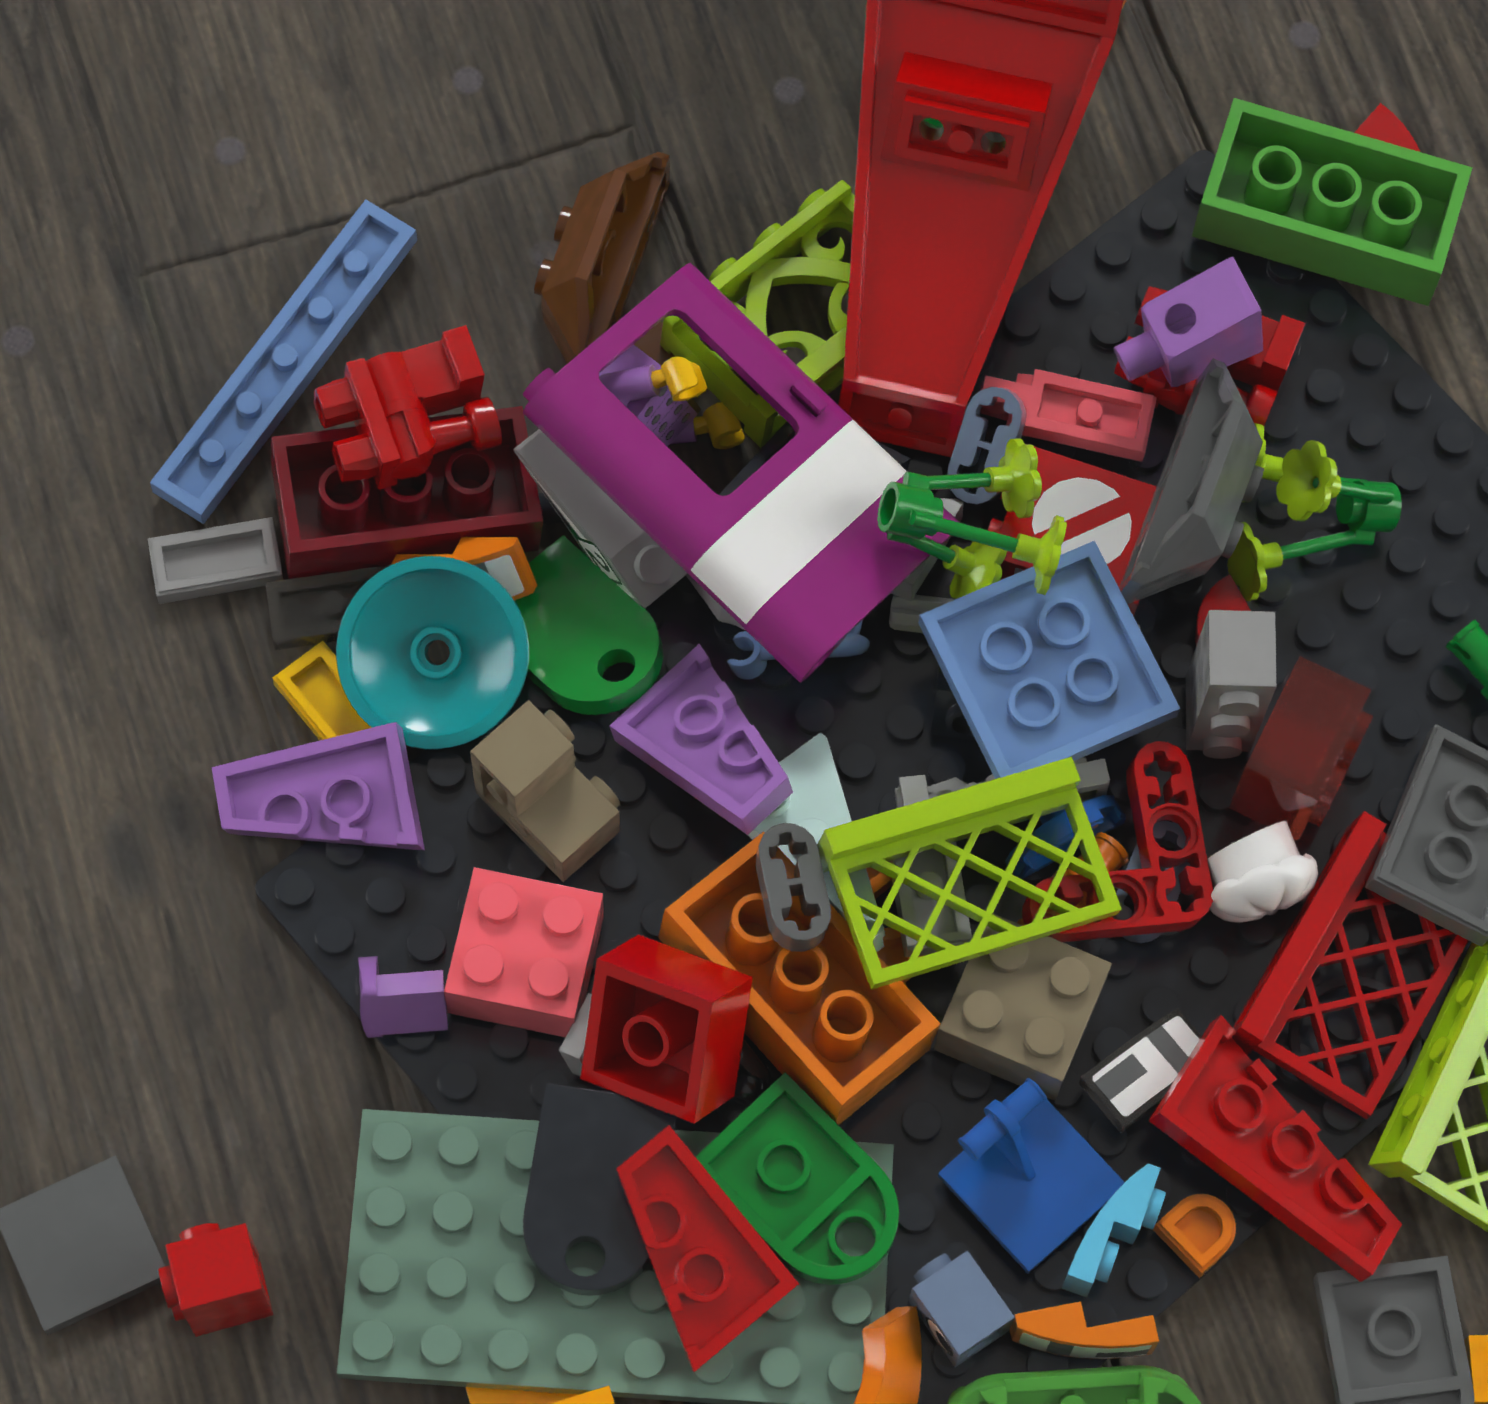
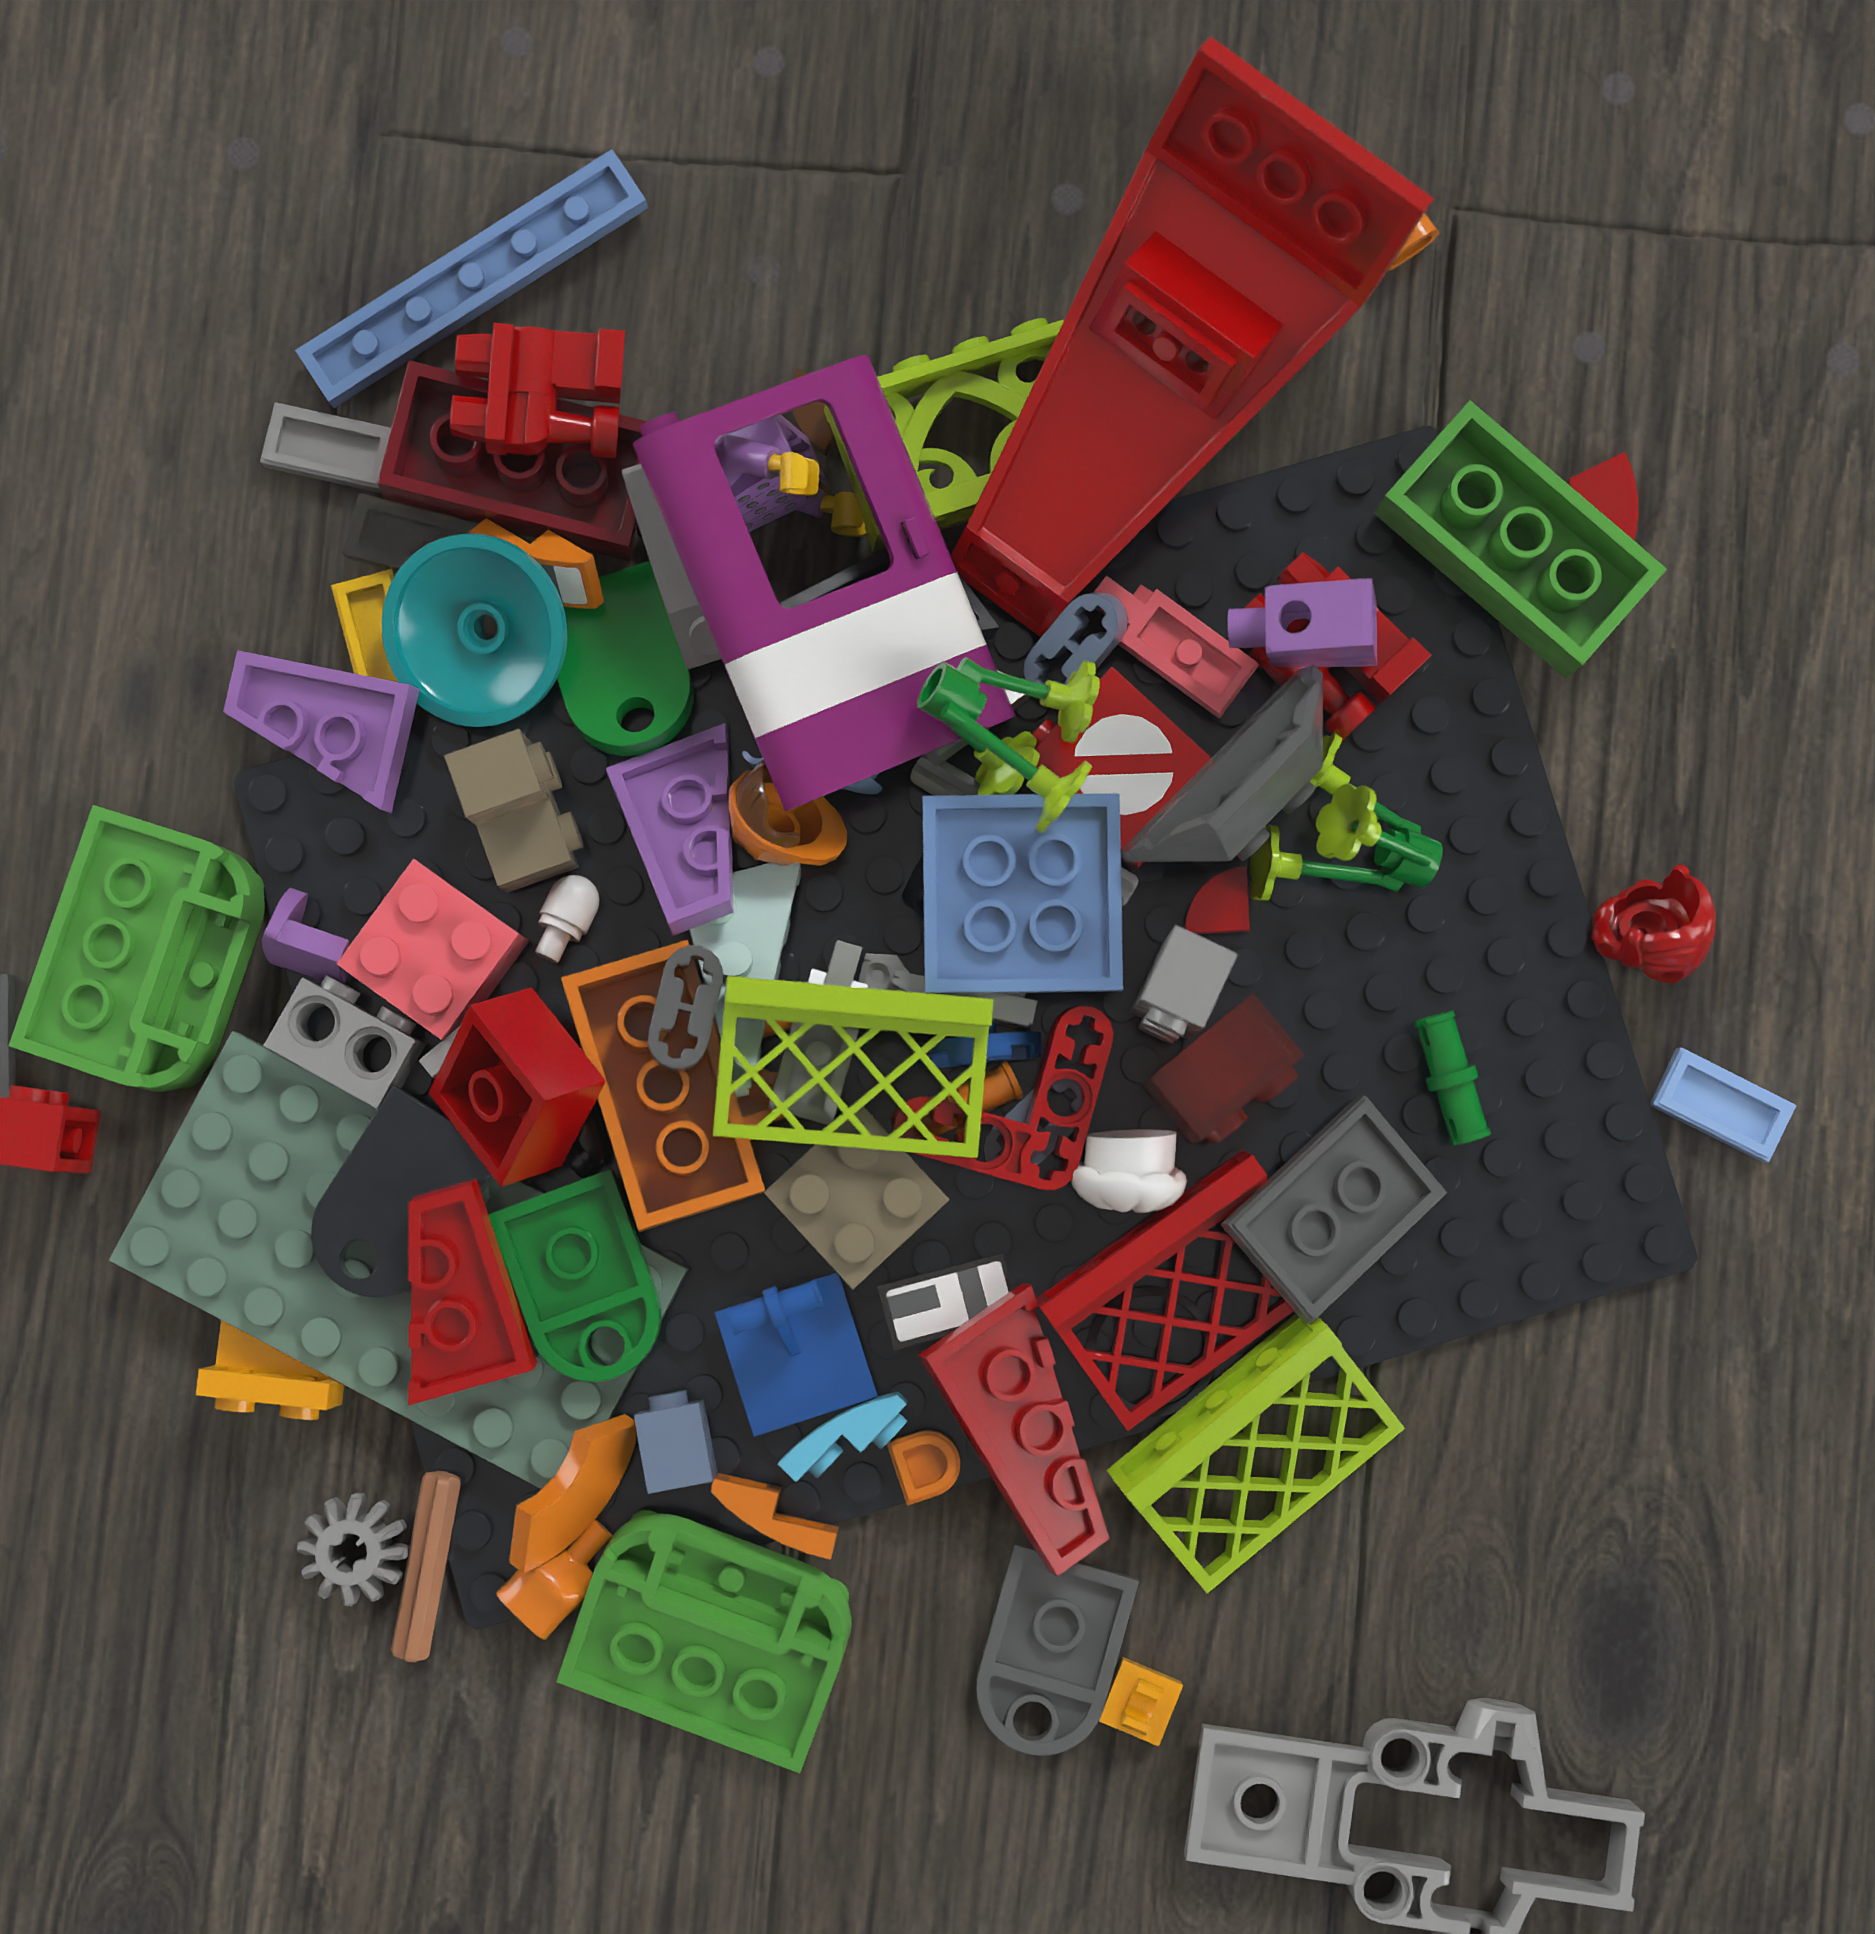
camera: 30 degrees right, 15 degrees up
reddish brown wedge [534,152,670,364] -> none
none -> bright green plate [8,805,265,1092]
none -> light grey brick [263,975,427,1109]
none -> white cylinder [535,875,599,963]
none -> orange piece [729,760,847,866]

